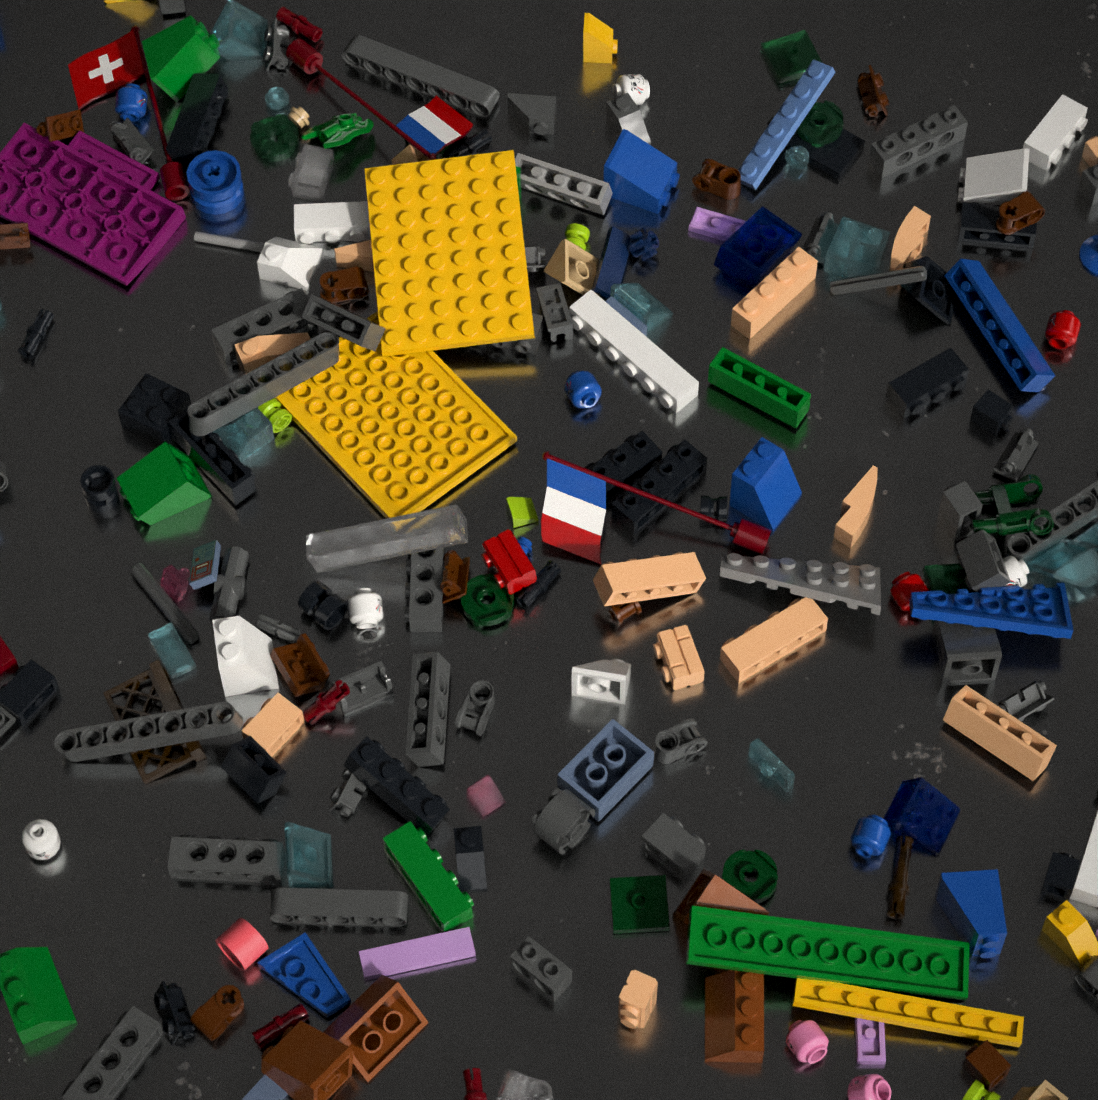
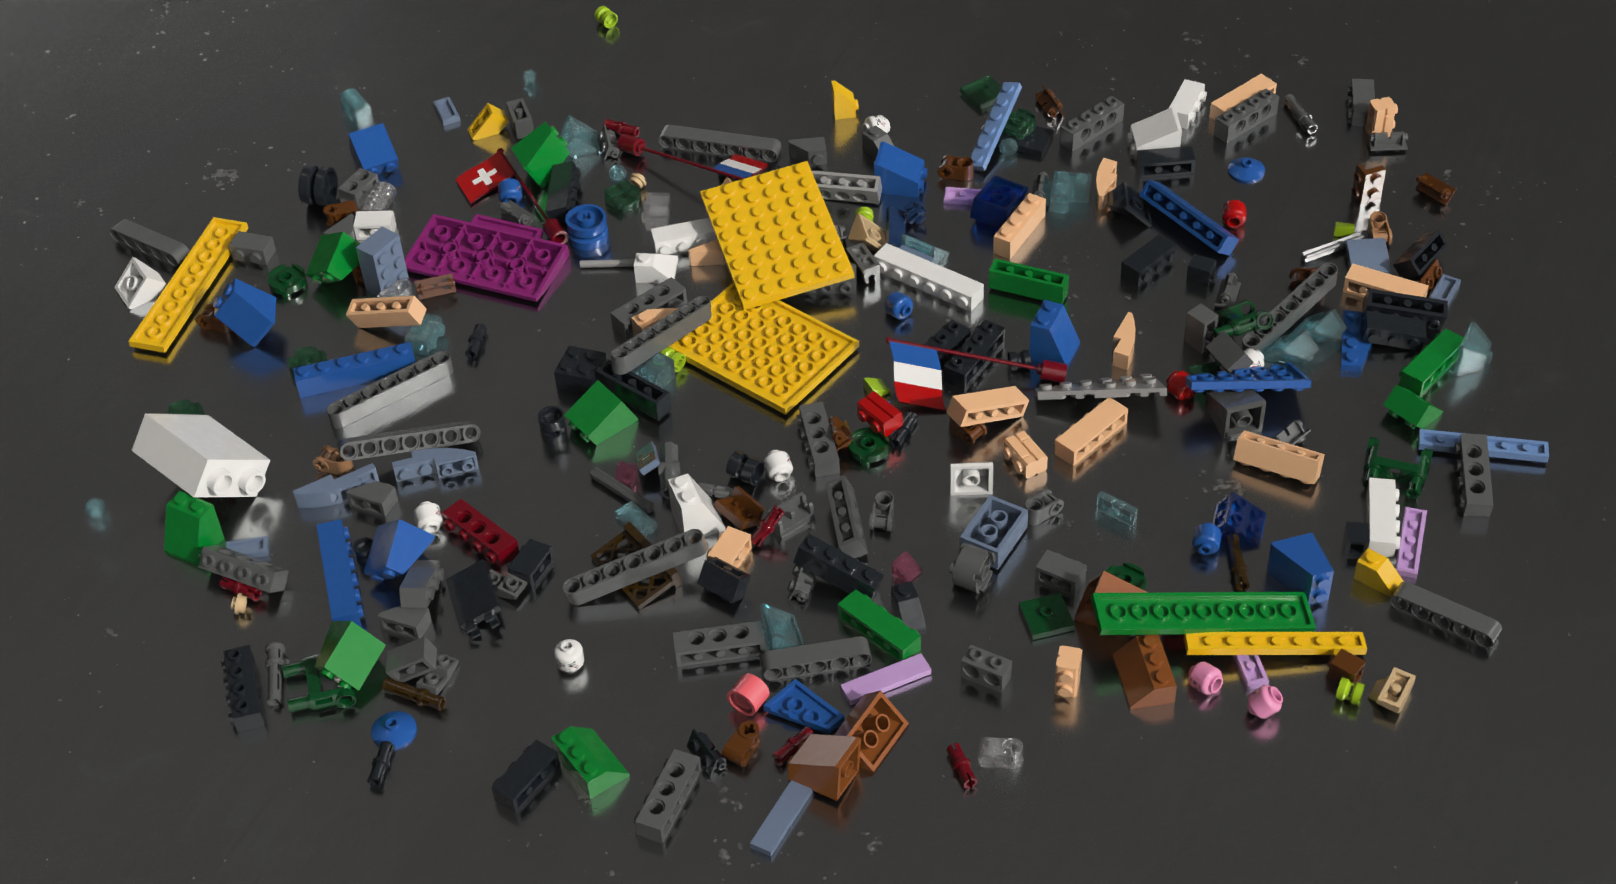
camera: 10 degrees left, 15 degrees down
reddish brown hinge [36,109,84,142] -> none
green piece [301,113,374,149] -> none
dark grey brick [301,294,386,351] -> none
clear brick [306,504,468,573] -> none
reddish brown piece [319,266,369,304] -> none
dark grey axle [830,266,927,295] -> none
reddish brown piece [996,191,1045,235] -> none

